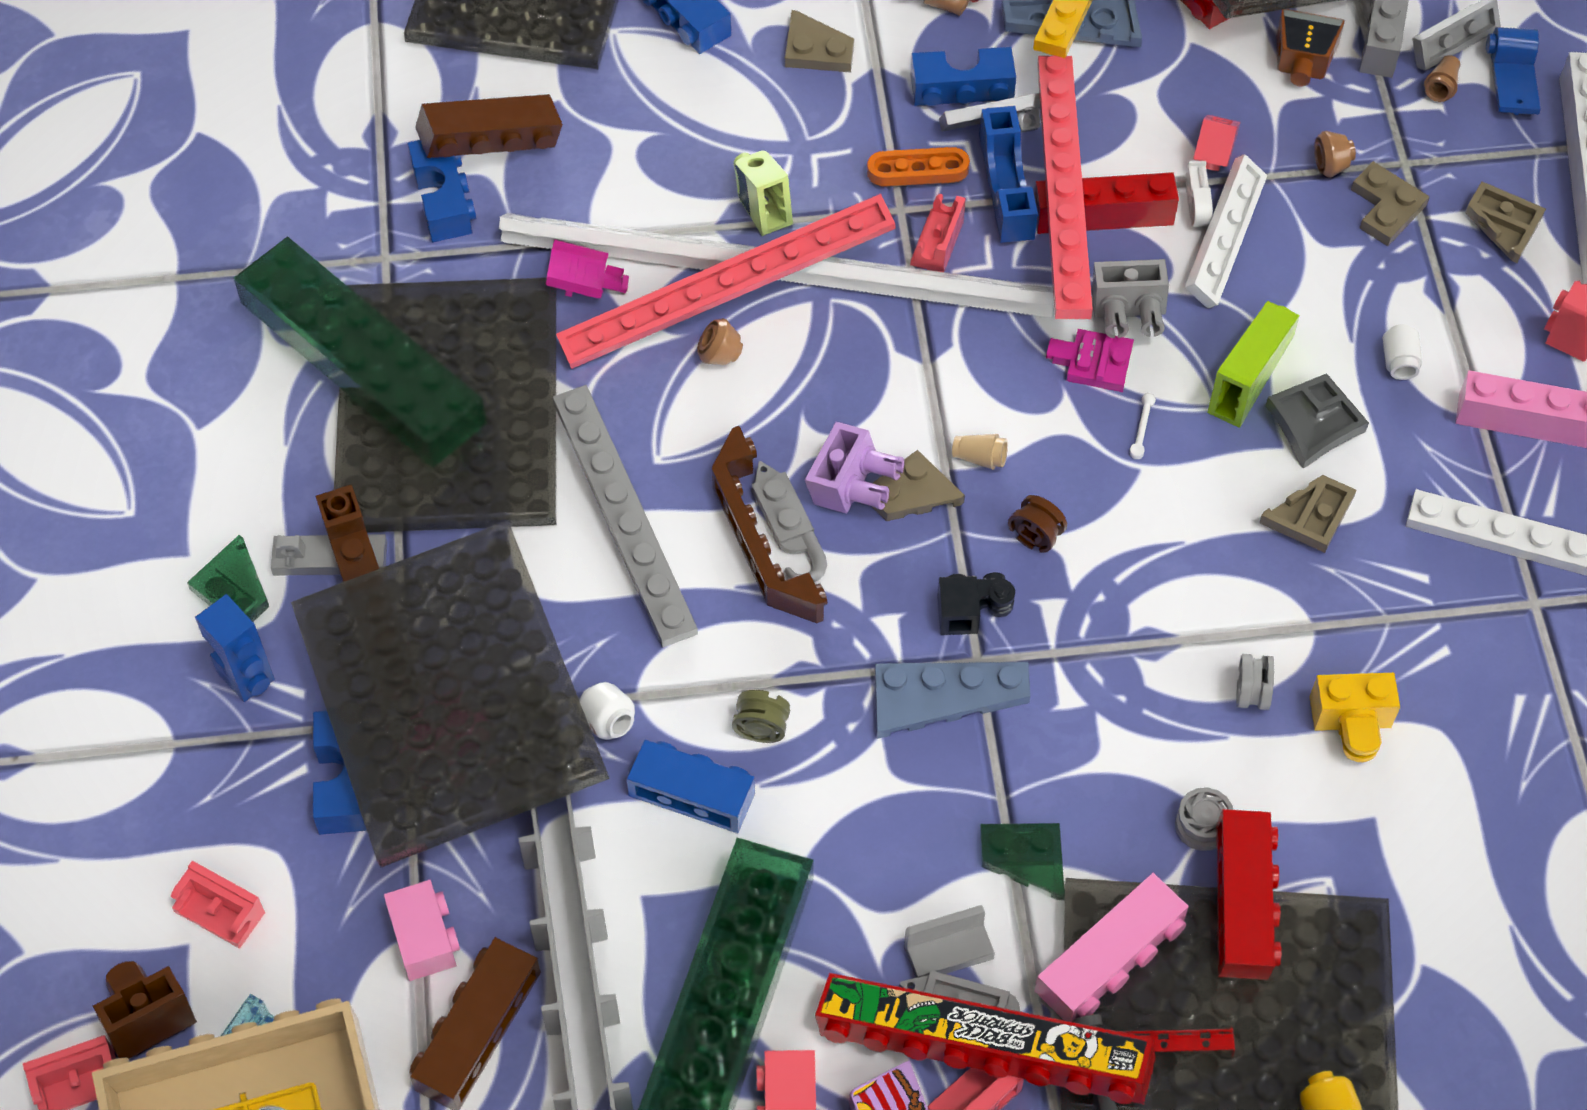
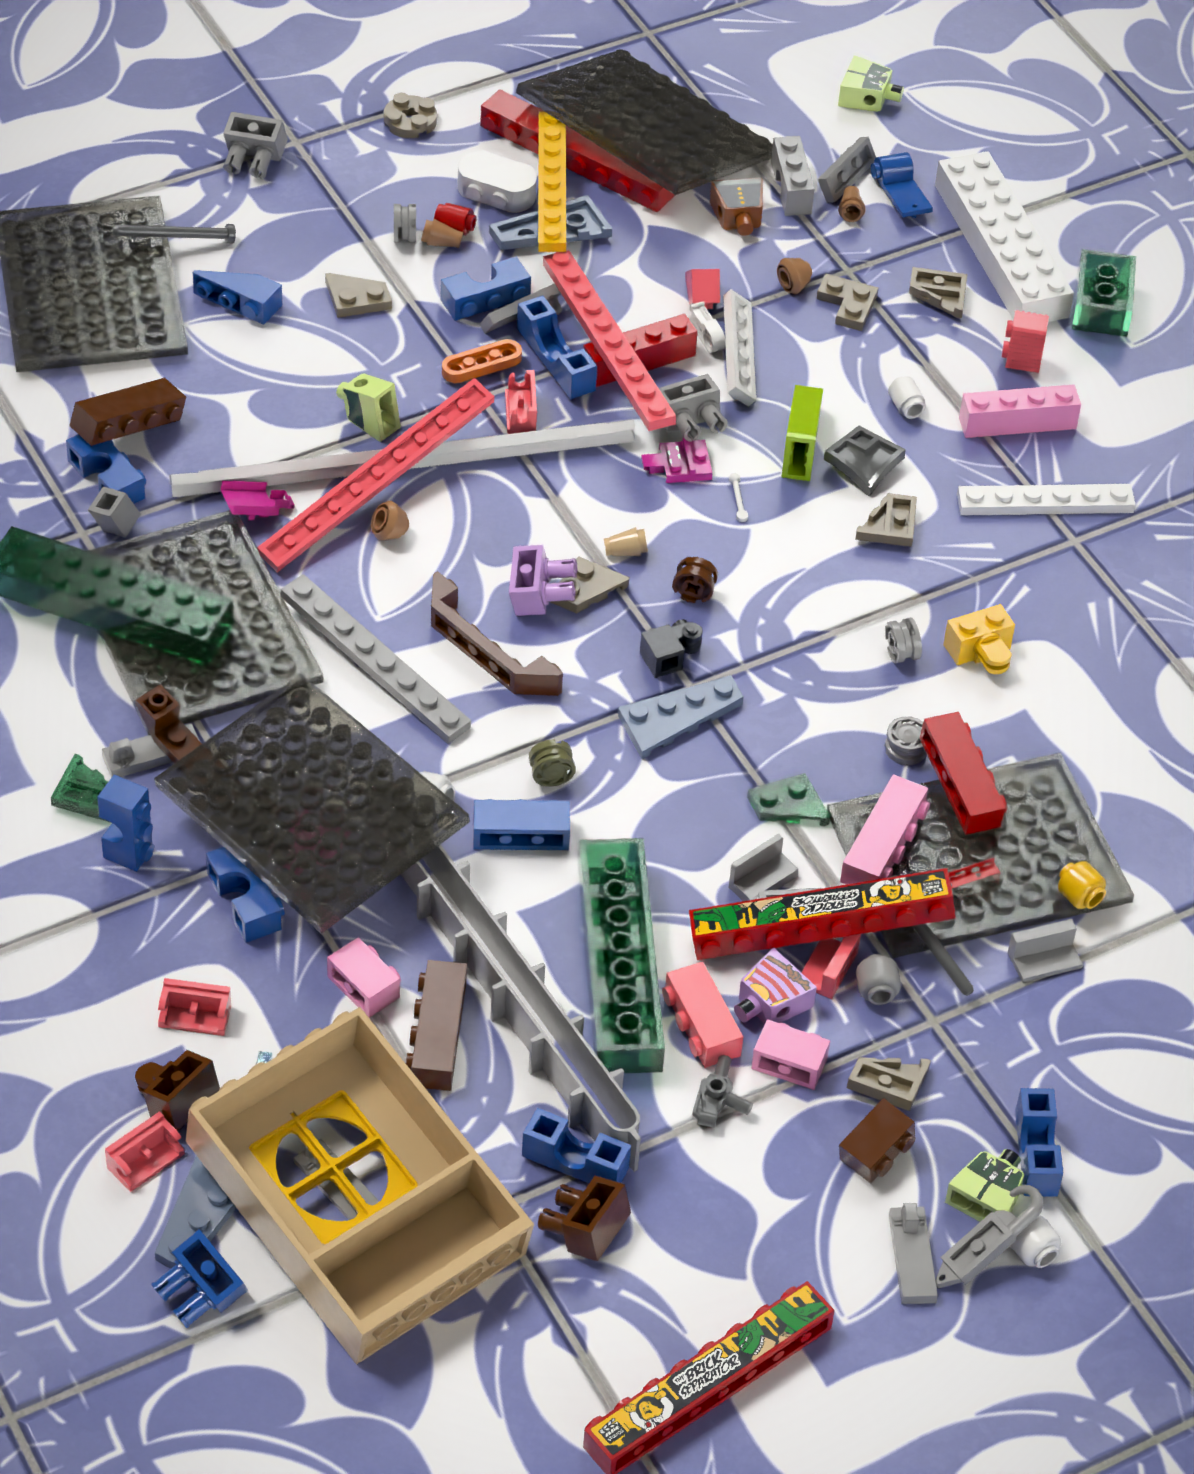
camera: 25 degrees left, 10 degrees down
light grey plate [751,461,827,582] -> none
none -> light grey brick [88,487,141,538]

